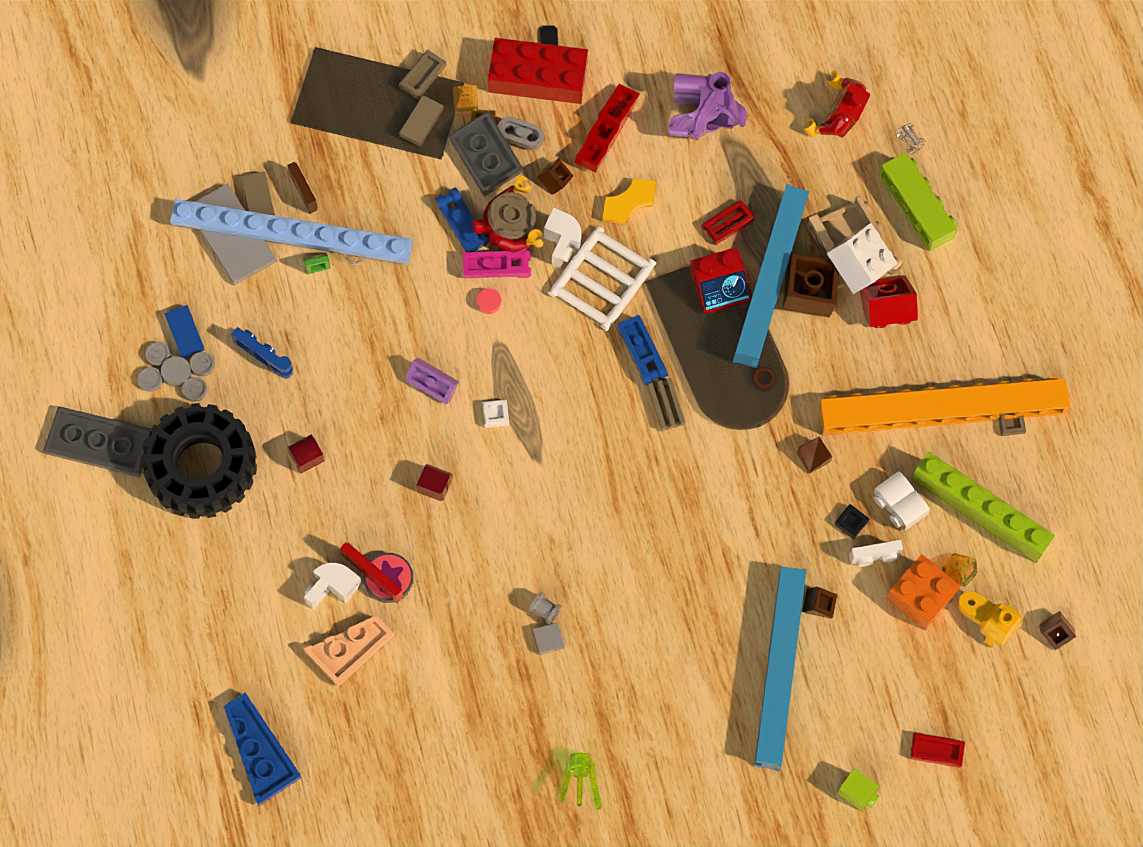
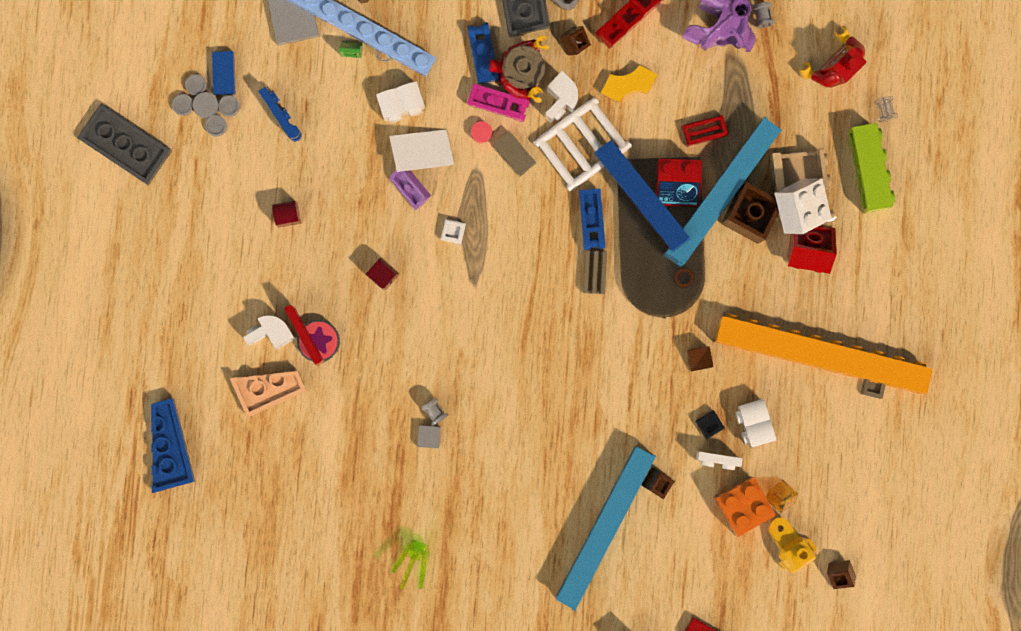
camera: 20 degrees right, 15 degrees up
black tyre [141,403,257,519] -> none
lime brick [911,451,1055,563] -> none
none -> white brick [376,81,425,123]
none -> white sticker [389,130,454,172]
none -> dark tan tile [493,131,536,177]
none -> blue tile [594,140,690,252]
none -> light grey bush [753,2,775,28]

